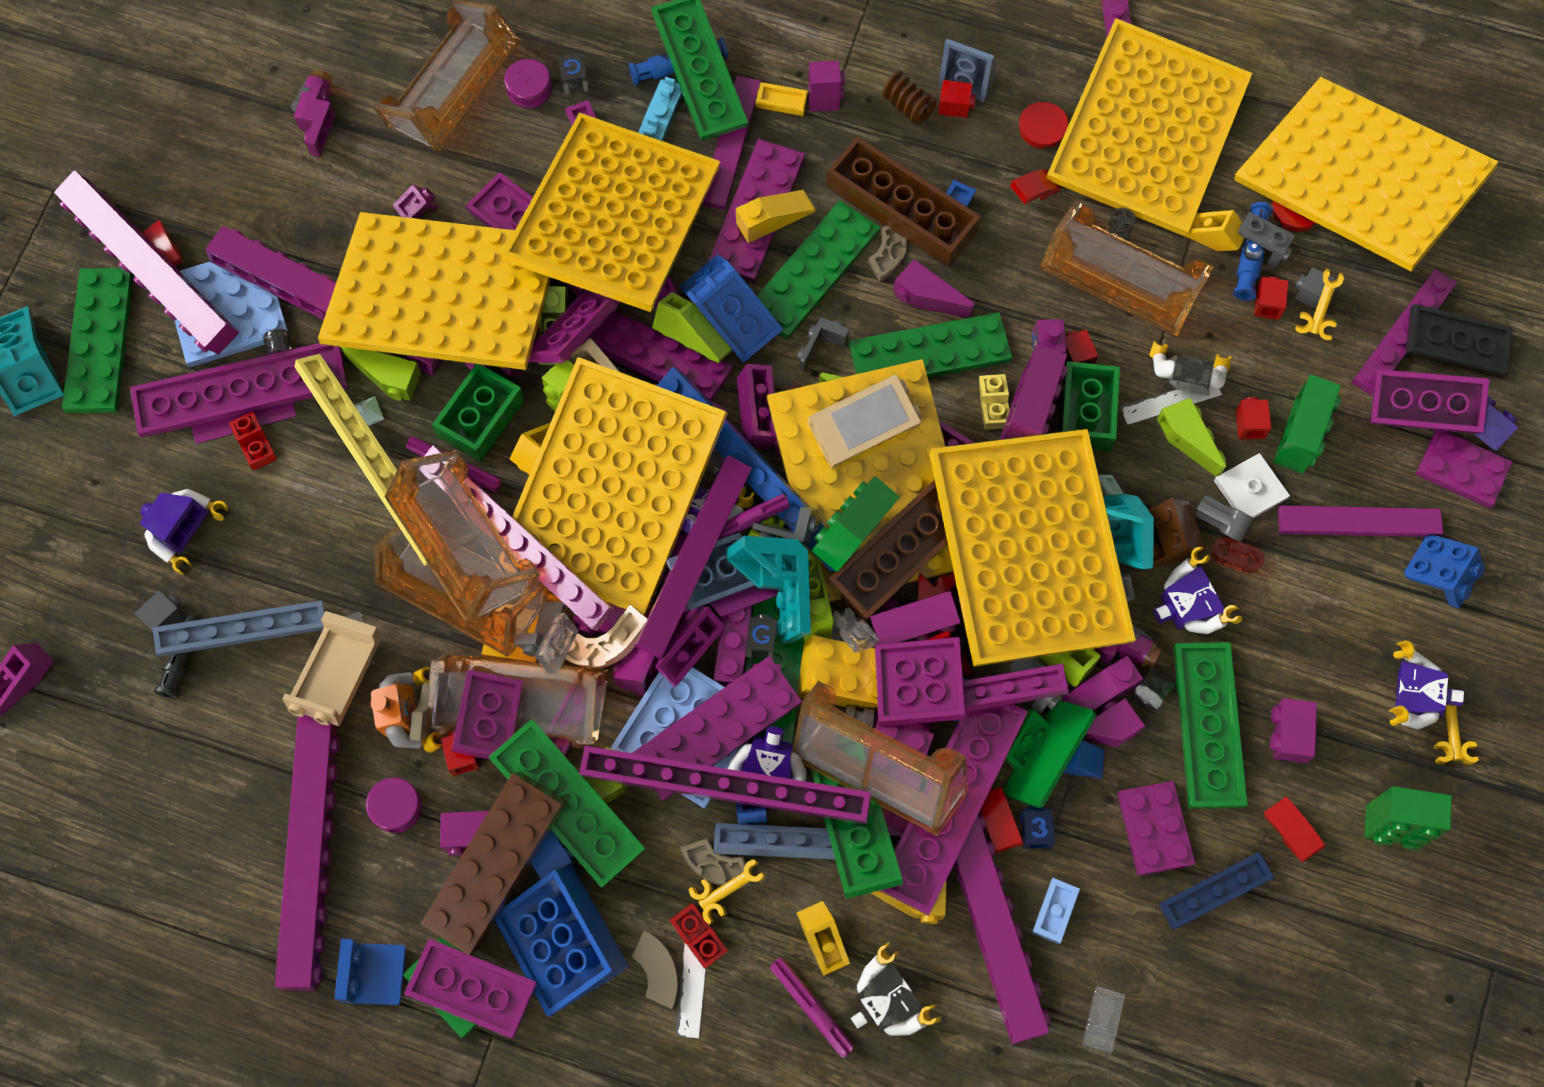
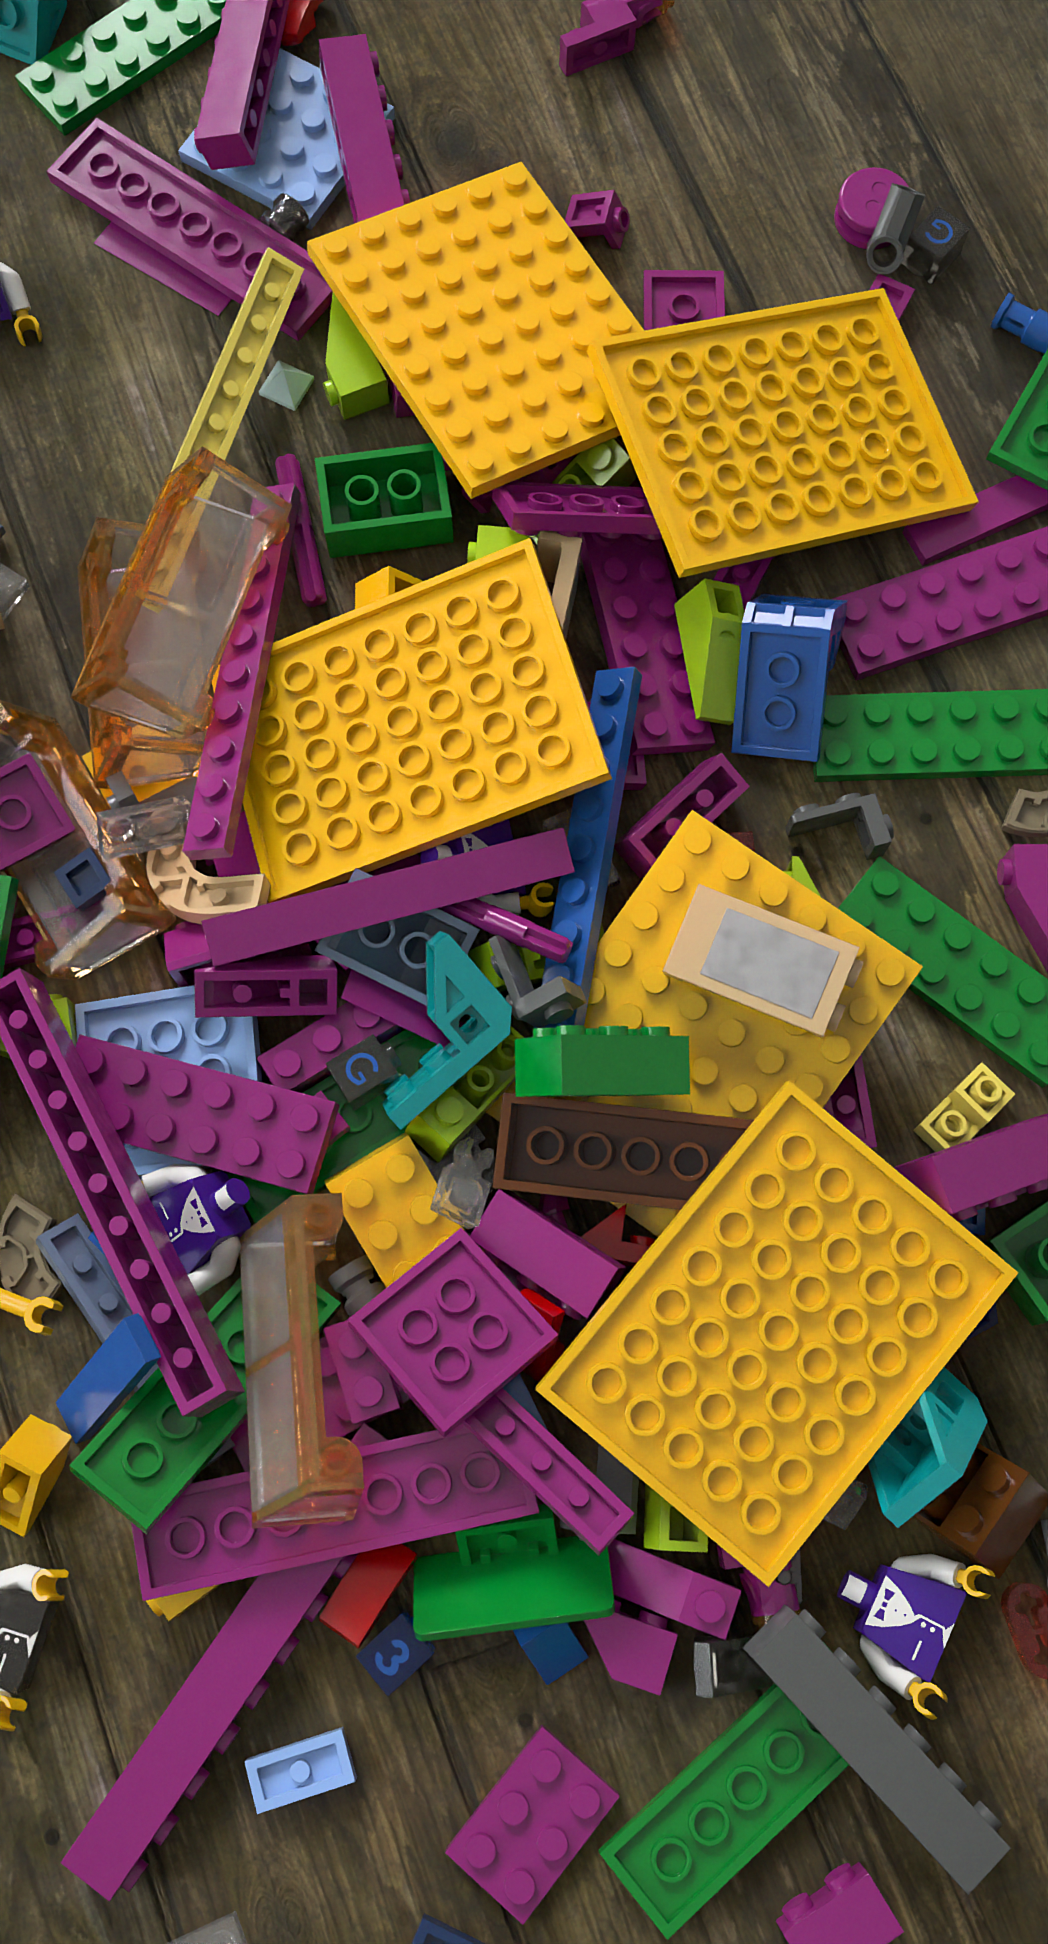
camera: 50 degrees right, 5 degrees up
red slope [229,411,277,471] -> none
windscreen [374,0,520,151] -> none
medium azure plate [638,77,683,141] -> none
yellow slope [736,190,815,243] -> none
light aqua slope [1098,474,1124,496] -> none
none -> dark blue plate [53,847,119,911]
none -> blue tile [55,1313,161,1444]
none -> dark grey brick [743,1604,1011,1895]
none -> dark grey piece [866,183,925,275]

